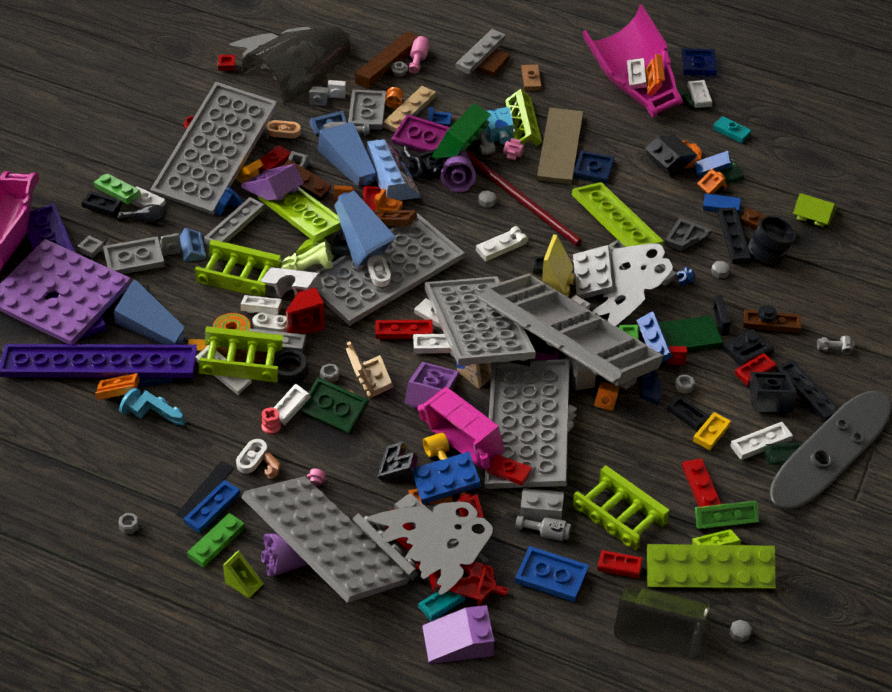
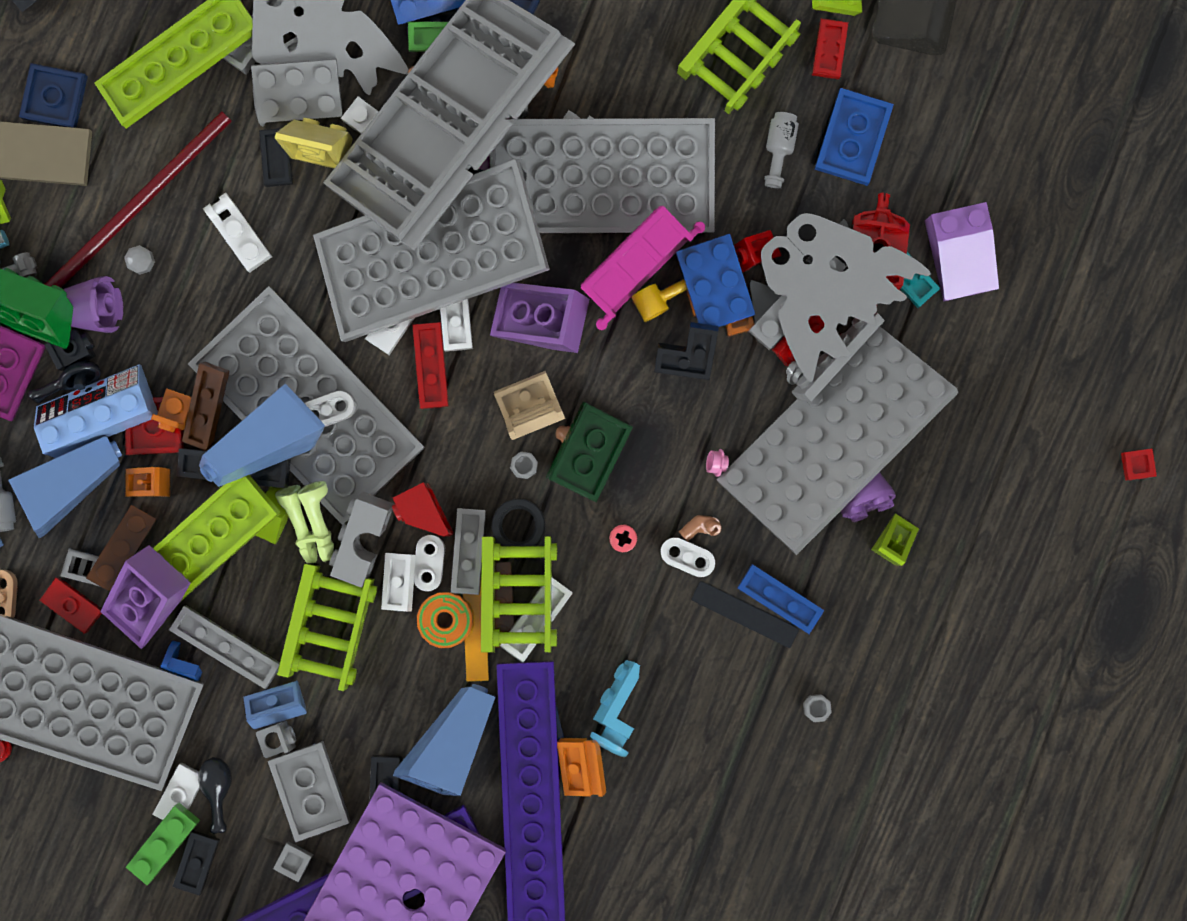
camera: 90 degrees left, 40 degrees up
bright green plate [187,513,245,568] -> none
light orange slope [236,159,263,184] -> none
white plate [274,384,311,426] -> none
red plate [487,454,532,486] -> none
bright pink gear [503,138,524,161] -> none
light grey slope [520,488,564,522] -> none

